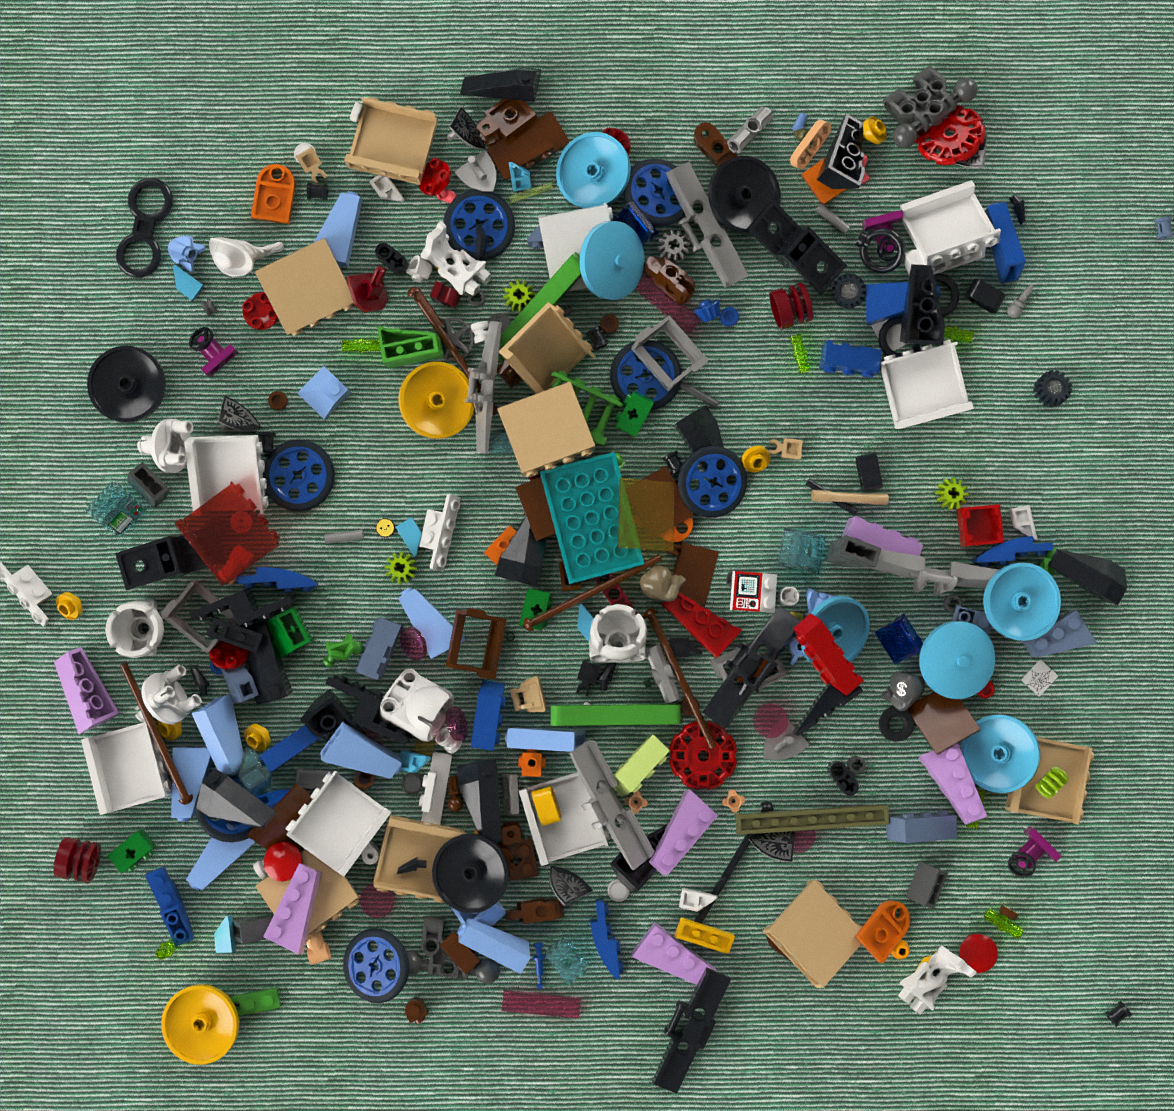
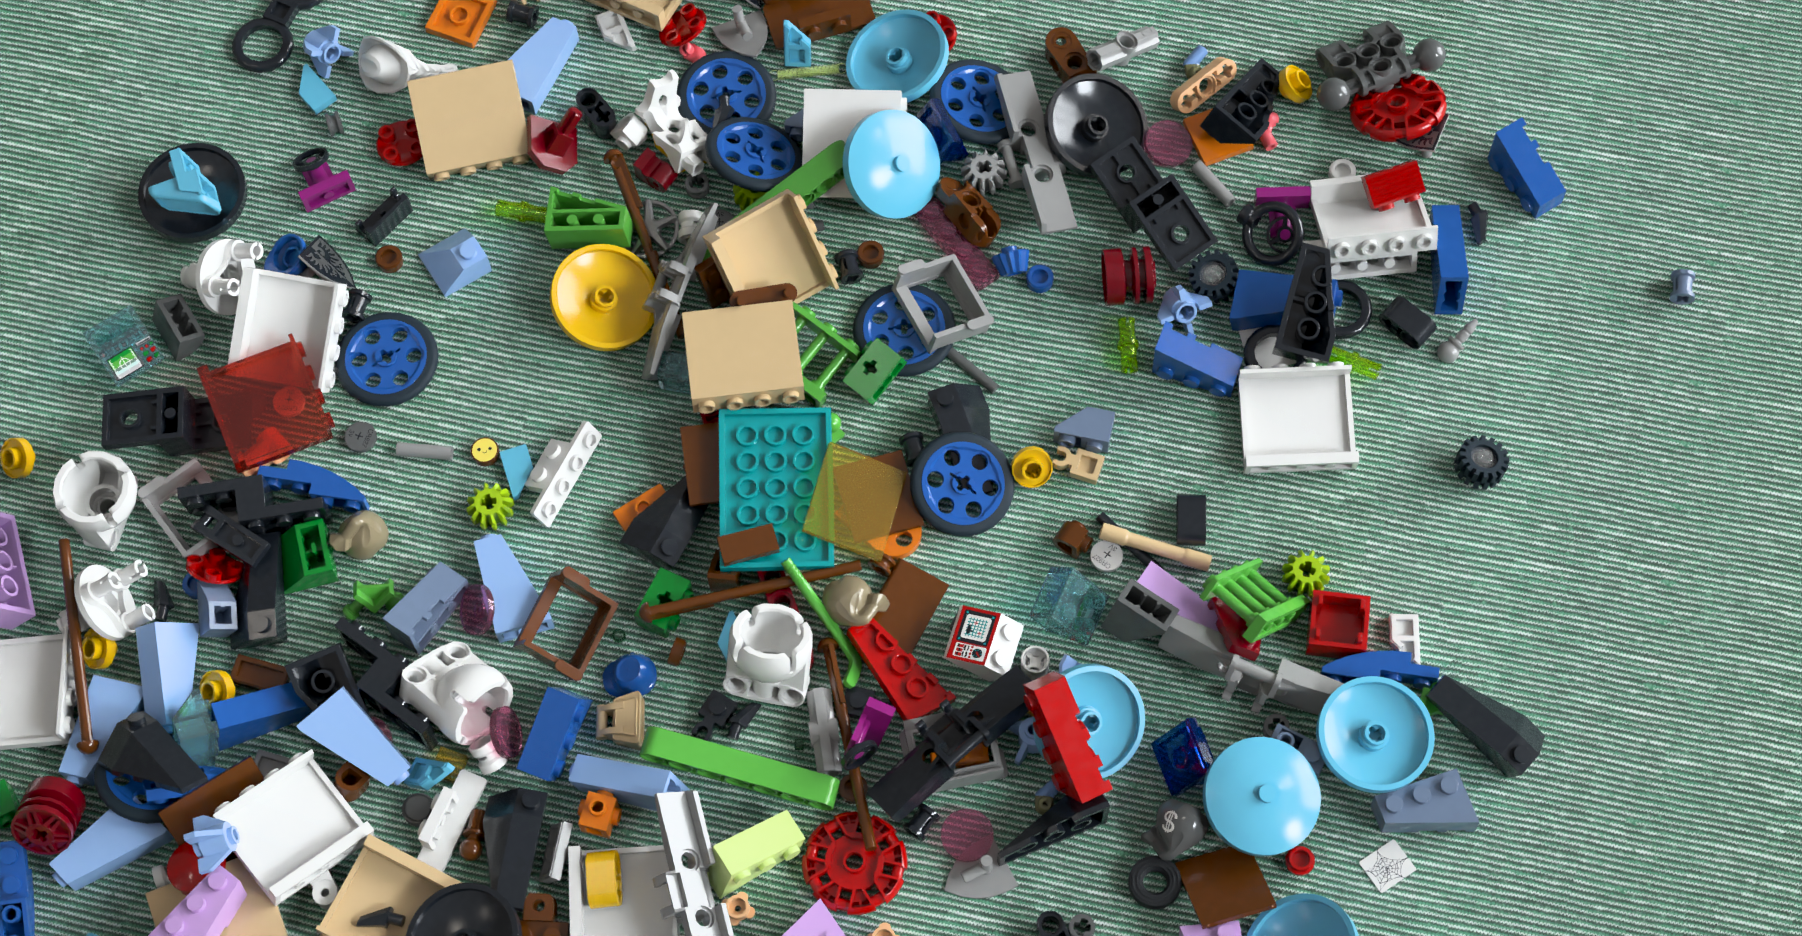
camera: 20 degrees right, 20 degrees down
none -> dark red wheel [11,776,86,855]
none -> medium azure piece [148,148,221,215]
none -> light blue brick [183,815,240,875]
none -> reddish brown tile [230,654,290,691]
none -> blue hat [264,233,308,275]
none -> dark tan piece [329,510,389,560]
none -> dark grey piece [345,422,377,453]
none -> black hinge [355,186,413,247]
none -> blue hat [602,652,657,697]
none -> reddish brown tile [667,637,687,667]
none -> blue wedge [705,117,802,192]
none -> reddish brown tile [717,523,780,567]
none -> reddish brown piece [729,283,797,307]
none -> bright green piece [781,557,862,689]
none -> magenta piece [840,696,896,771]
none -> black bush [903,803,940,842]
none -> arm [1035,779,1059,815]
none -> reddish brown plate [1052,520,1093,560]
none -> sand blue slope [1053,407,1115,453]
none -> white piece [1090,540,1123,573]
none -> clear pink piece [1144,120,1192,167]
none -> light blue brick [1157,285,1213,334]
none -> bright green fence [1199,558,1311,643]
none -> dark red wing [1207,597,1261,661]
none -> white tile [1328,159,1356,178]
none -> red brick [1361,160,1426,212]
none -> blue wedge [1487,117,1566,219]

